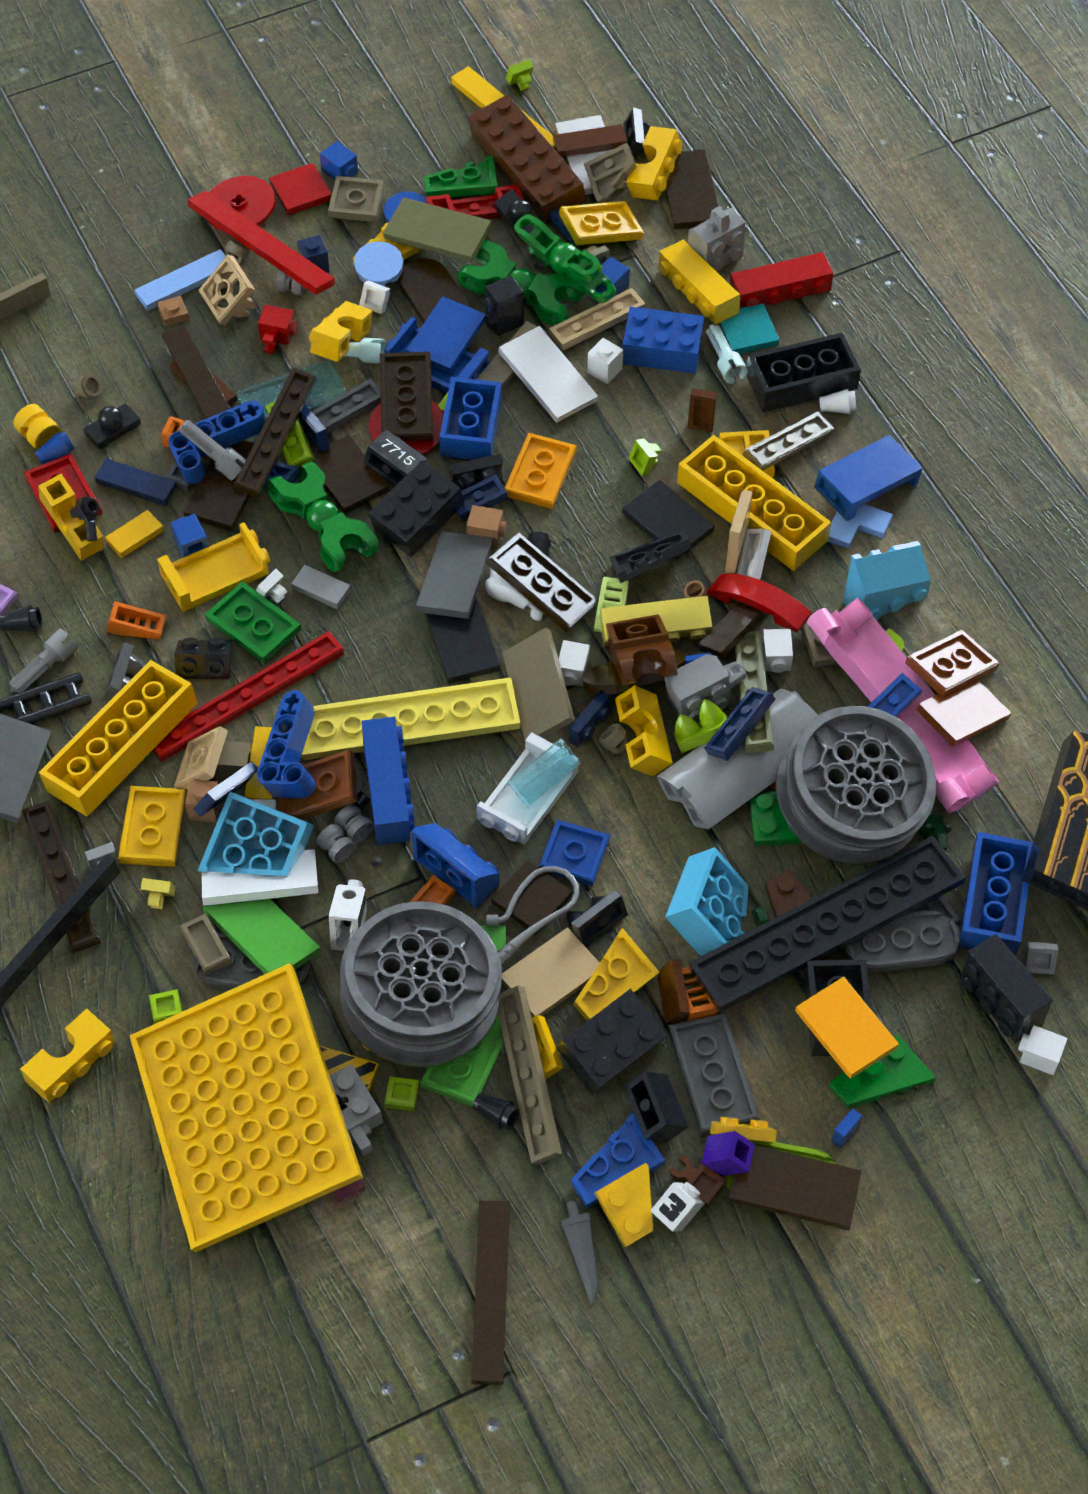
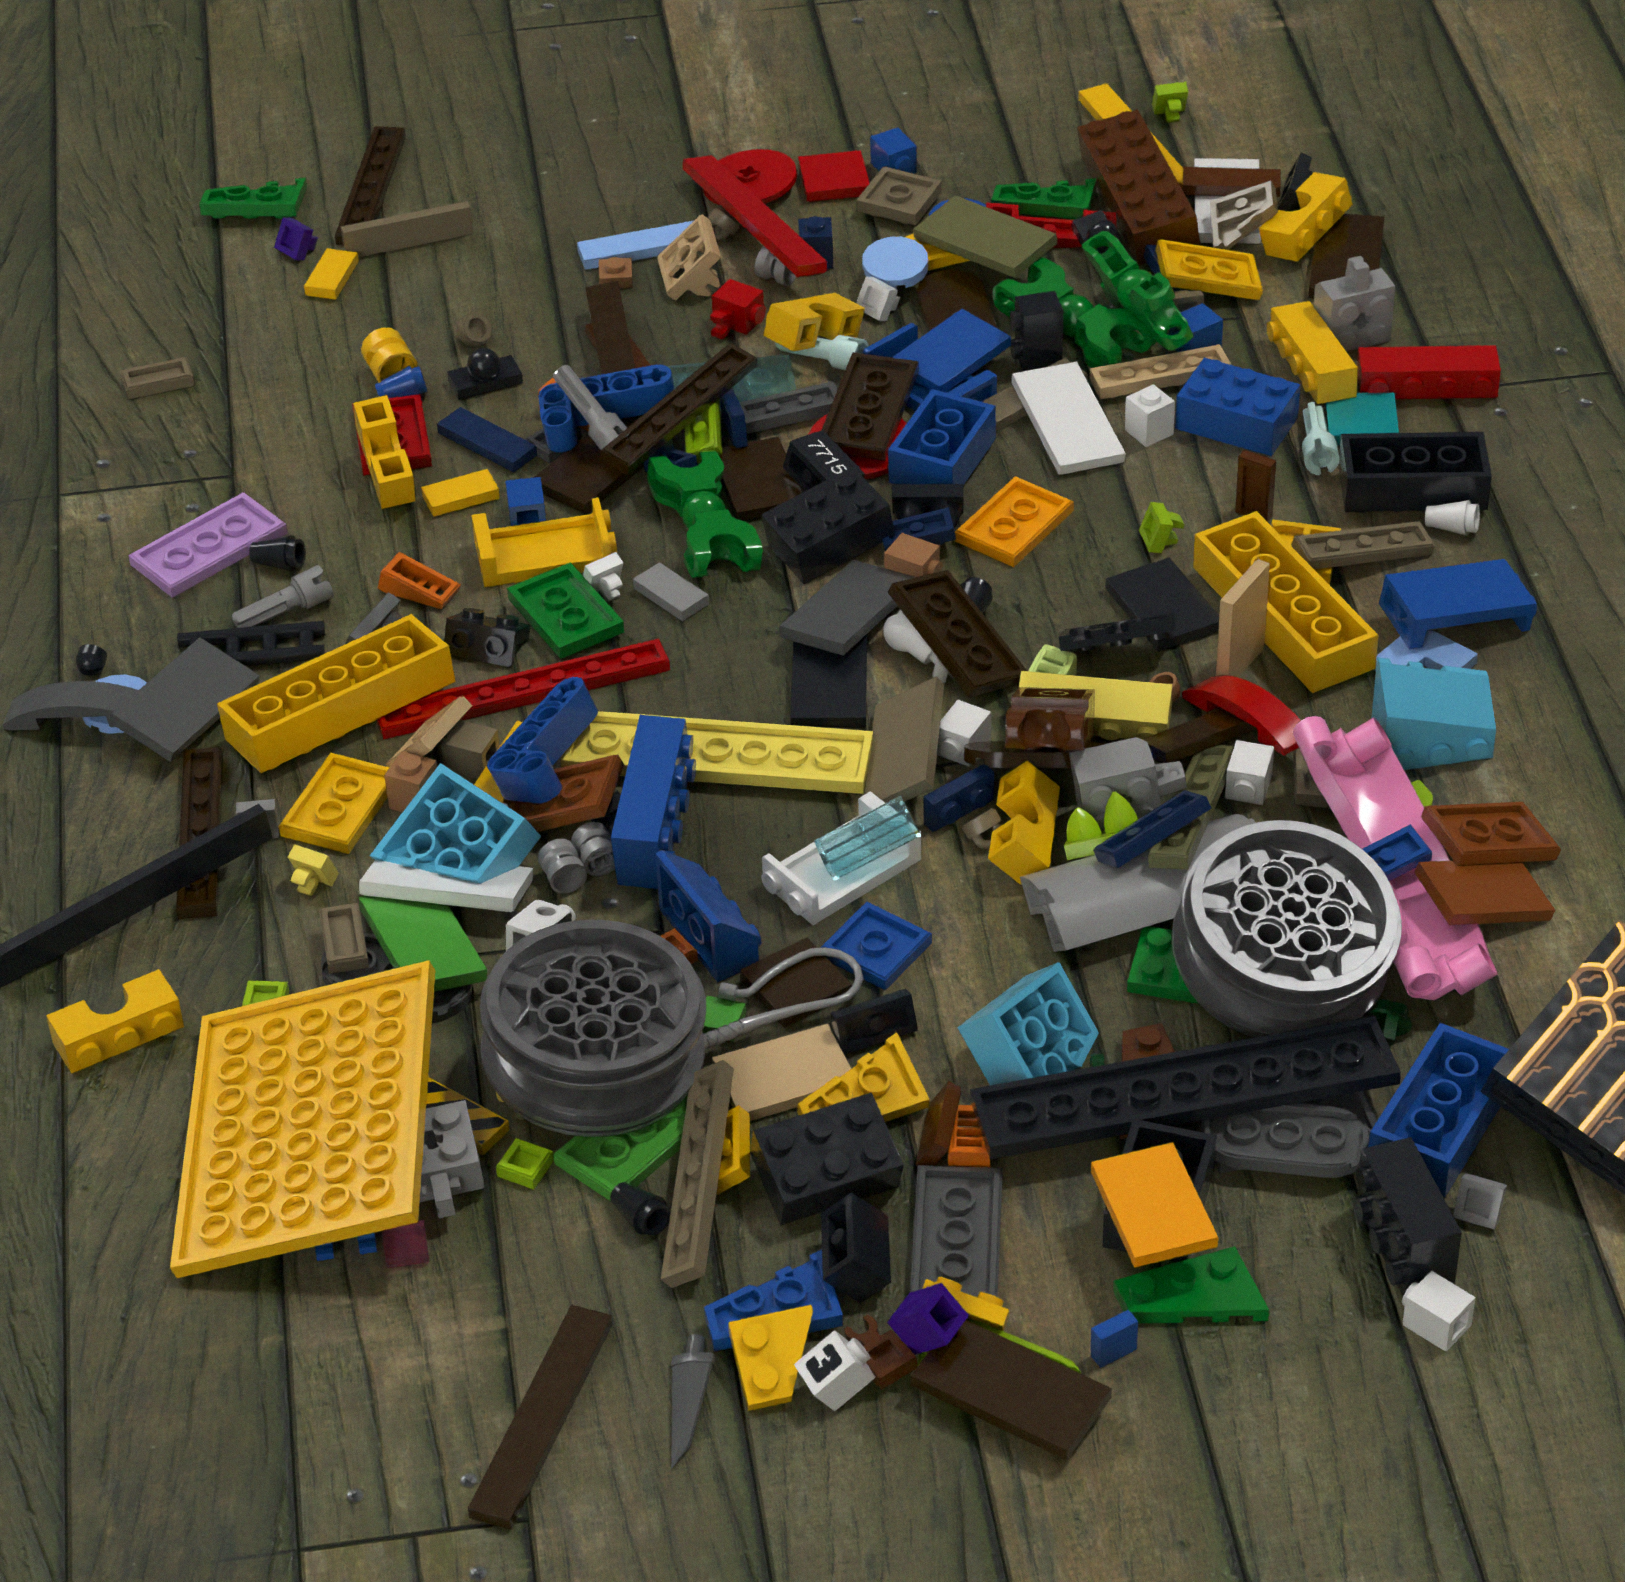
camera: 20 degrees right, 15 degrees down
black piece [70,497,99,542] -> none
tile [193,762,258,816] -> none
white tile [736,529,771,580] -> none

